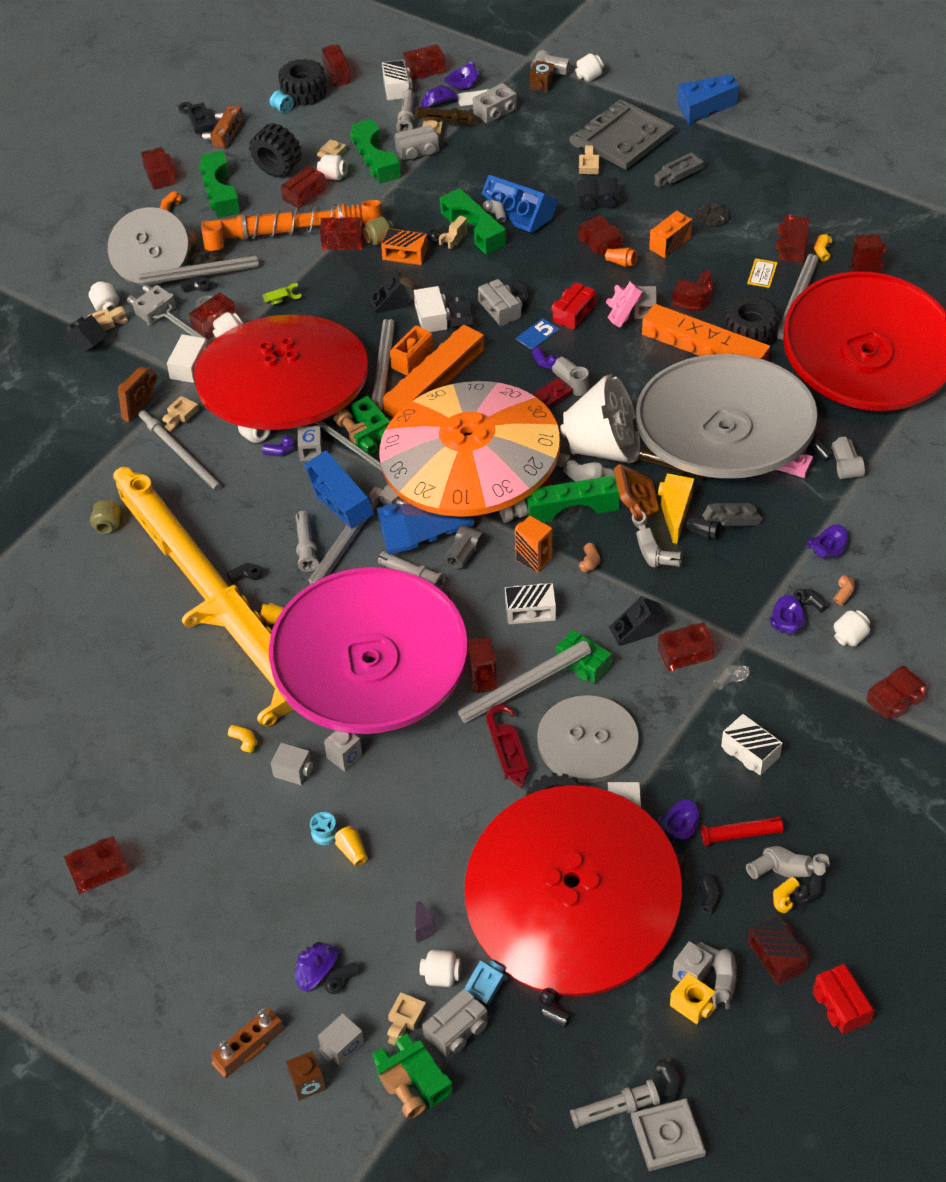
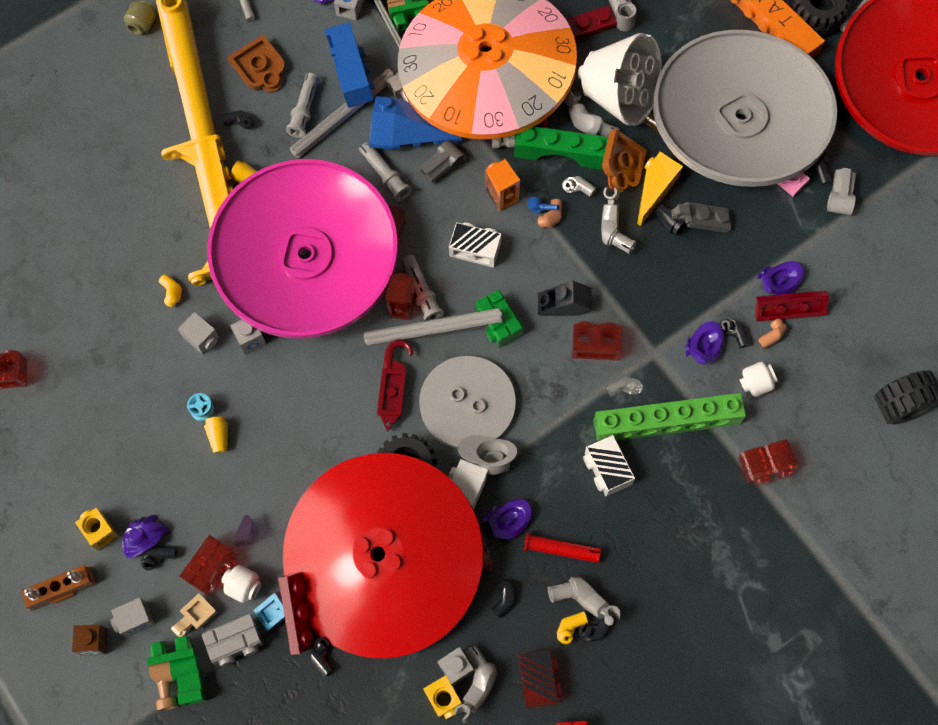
camera: 20 degrees right, 20 degrees up
none -> yellow brick [75,508,118,551]
none -> clear red brick [179,535,237,596]
none -> dark orange plate [227,34,285,93]
none -> dark red plate [278,572,313,655]
none -> light grey pin [401,255,444,321]
none -> light grey piece [458,436,517,475]
none -> blue hand [528,197,559,214]
none -> light grey arm [562,176,597,197]
none -> bright green brick [593,393,746,442]
none -> dark red plate [755,291,829,321]

